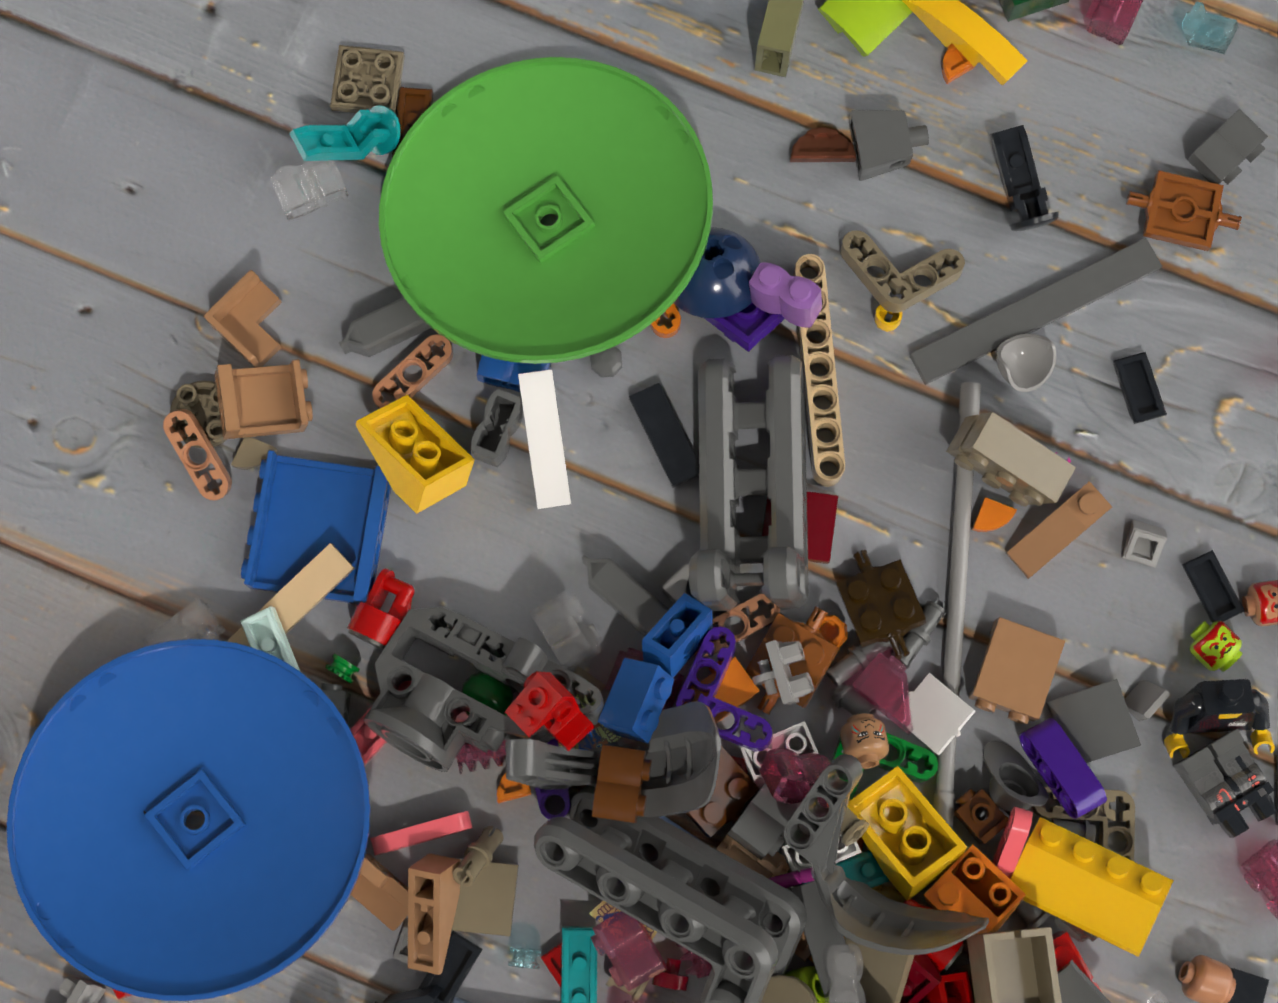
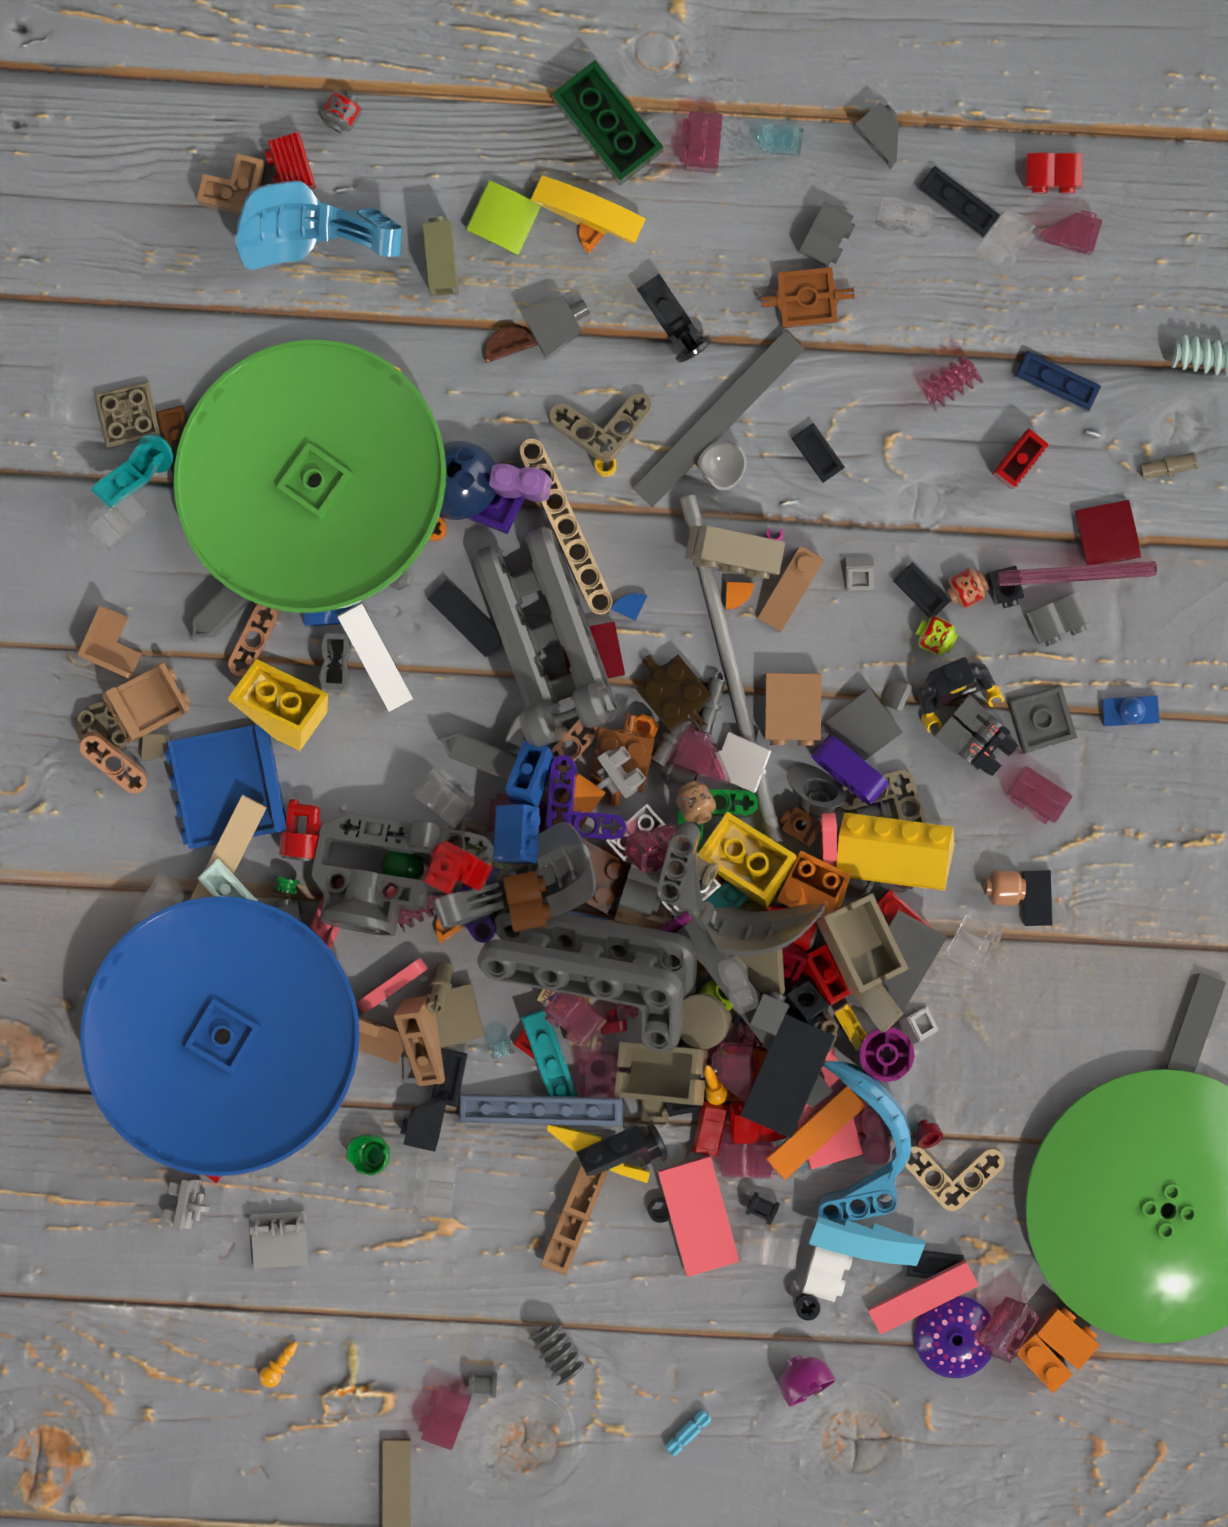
camera: 20 degrees left, 10 degrees up
none -> blue tile [611,593,647,621]

